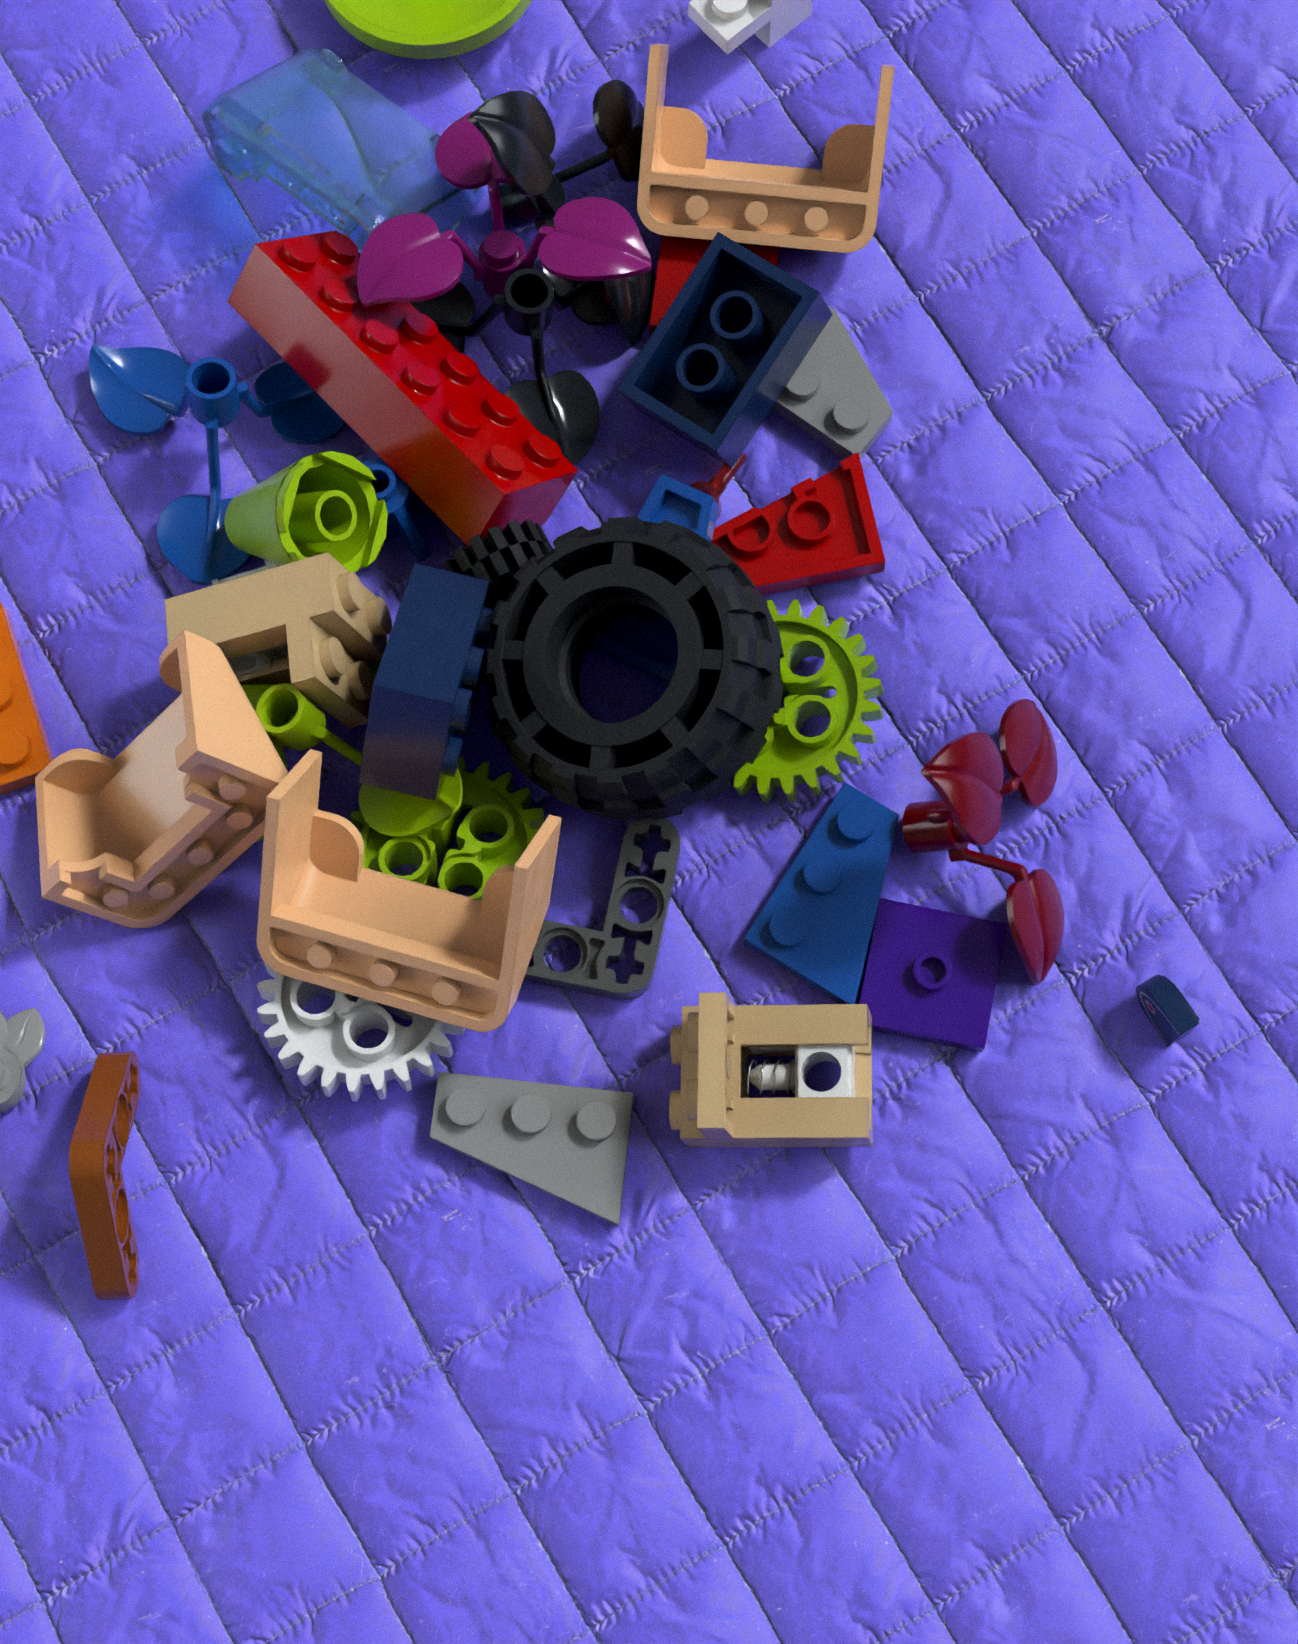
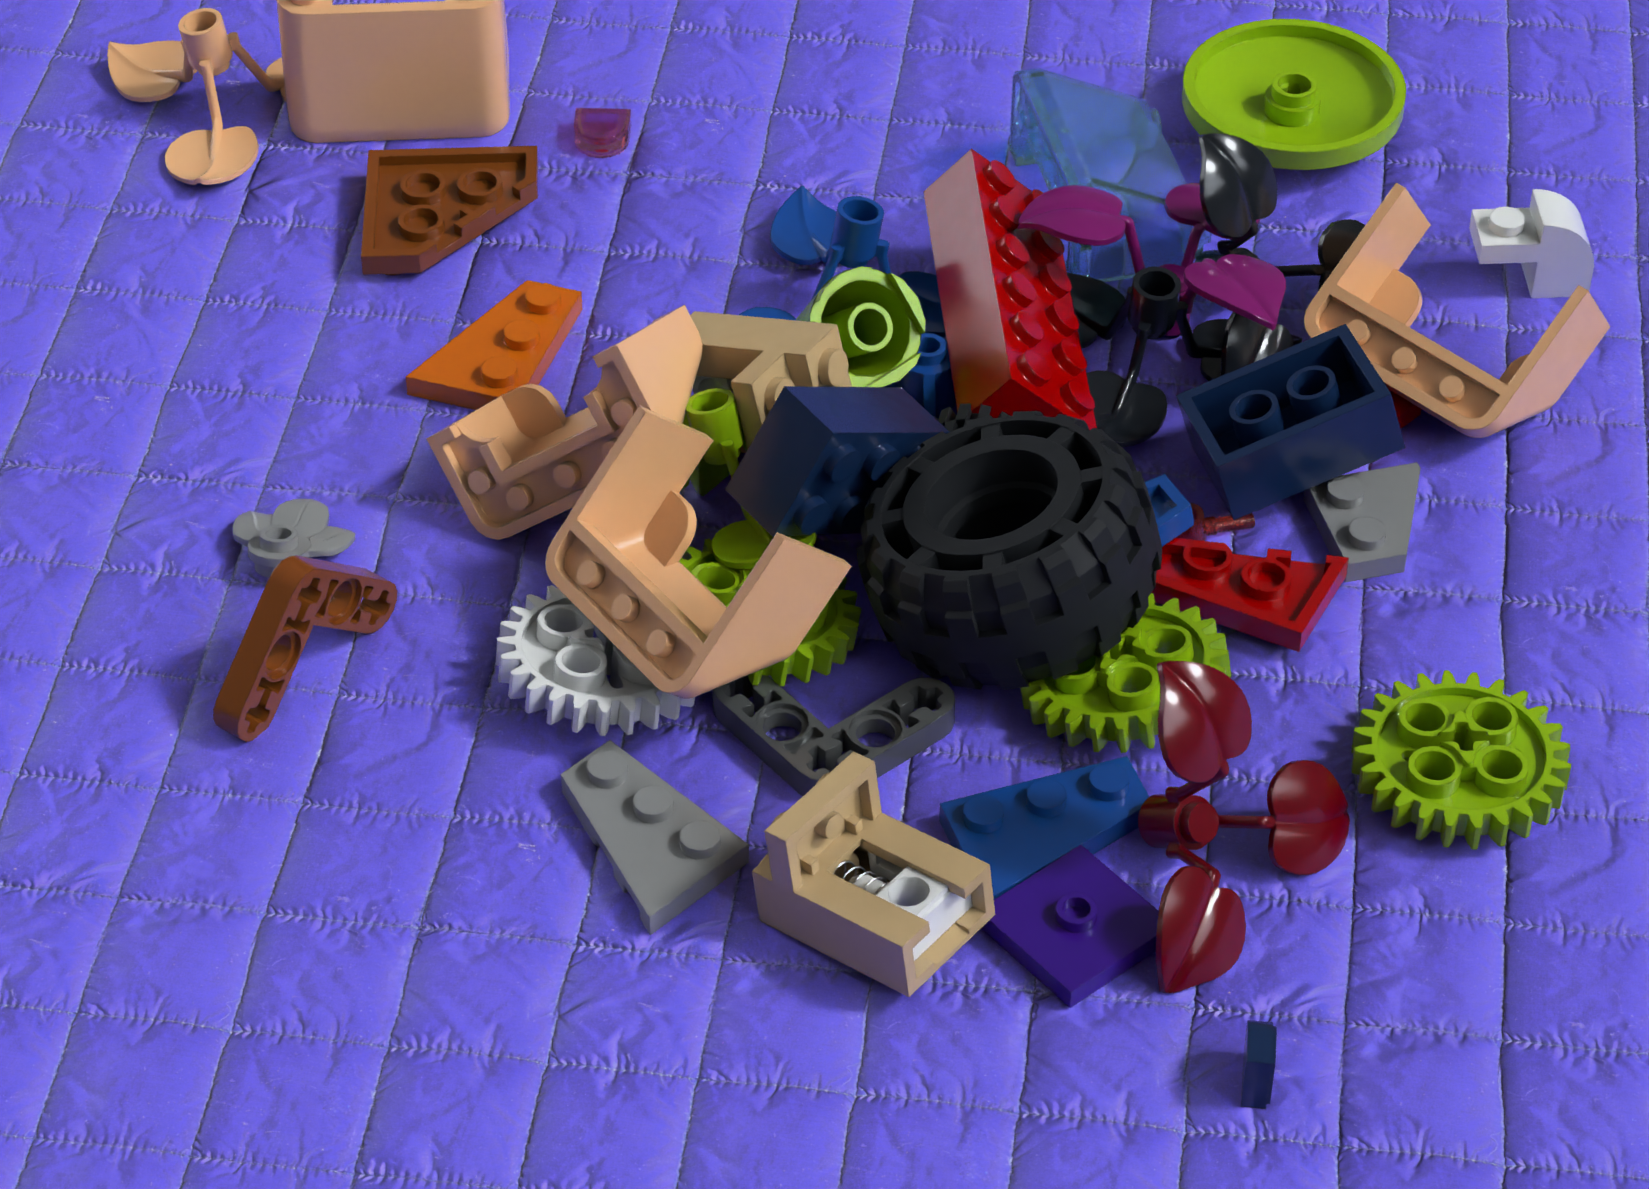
camera: 35 degrees right, 30 degrees down
none -> lime gear [1351,670,1571,850]

